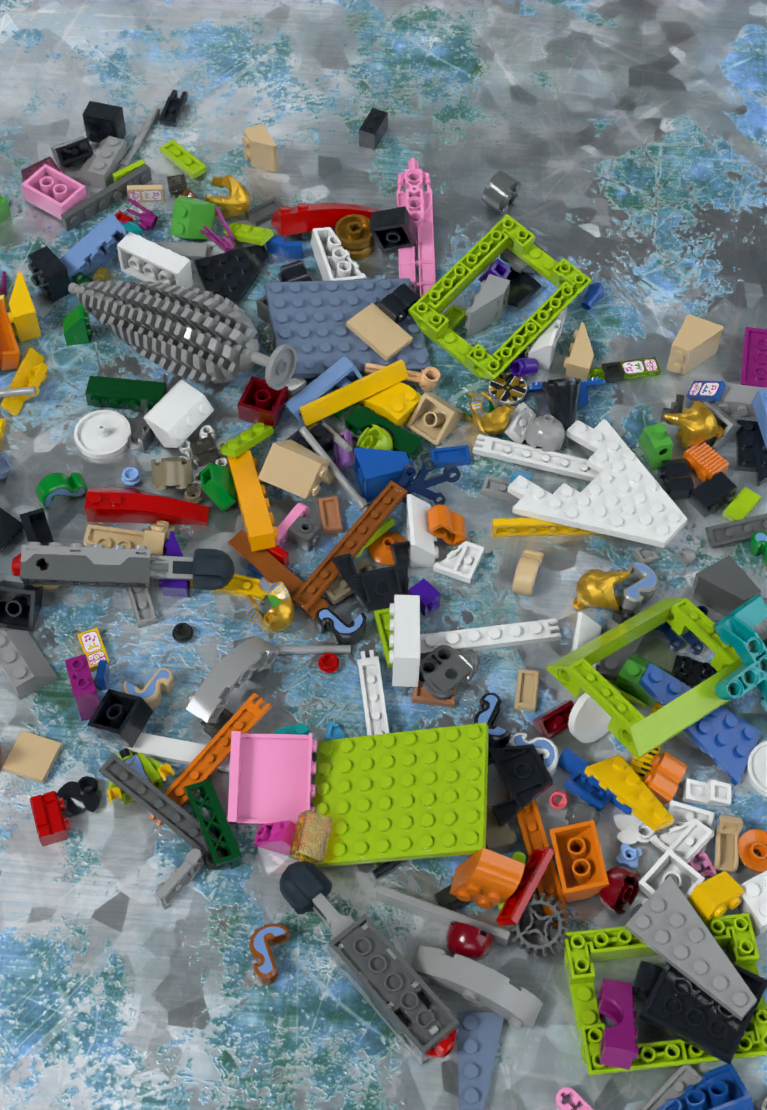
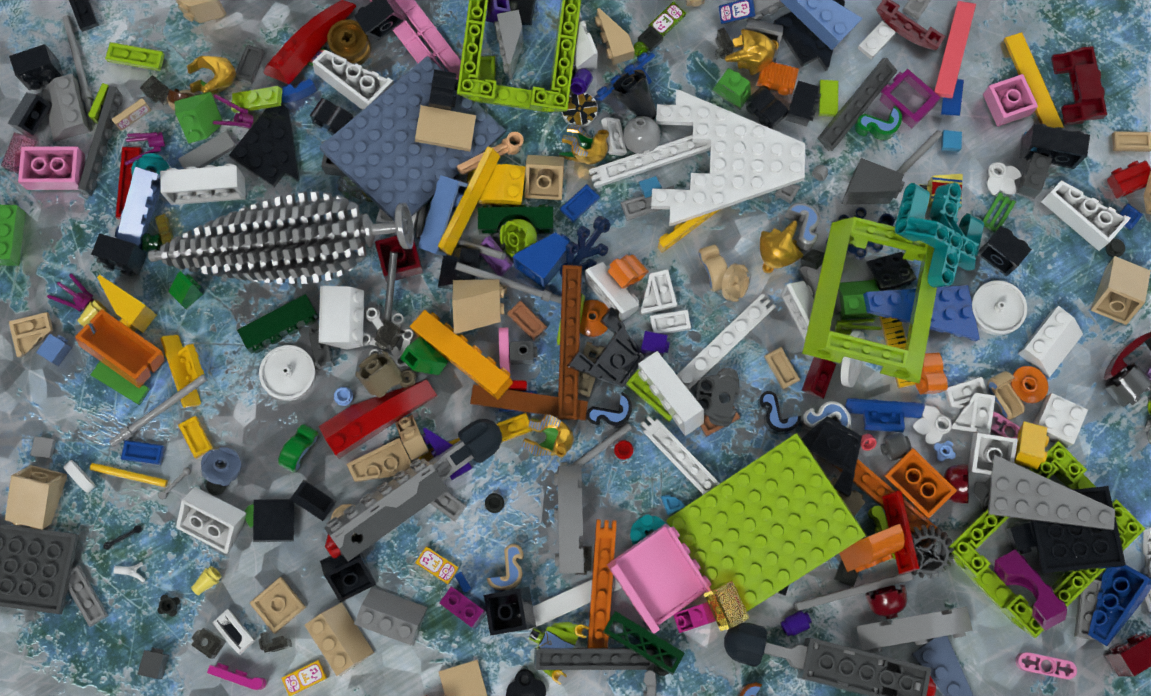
camera: 35 degrees left, 20 degrees up
lime plate [220,423,274,458] -> none
yellow wing [584,754,675,832] -> none
white slope [682,778,731,806] -> none
none -> dark grey bar [383,251,398,327]
none -> white plate [650,310,691,334]
none -> tan tile [722,263,749,302]
none -> dark purple brick [780,610,812,637]

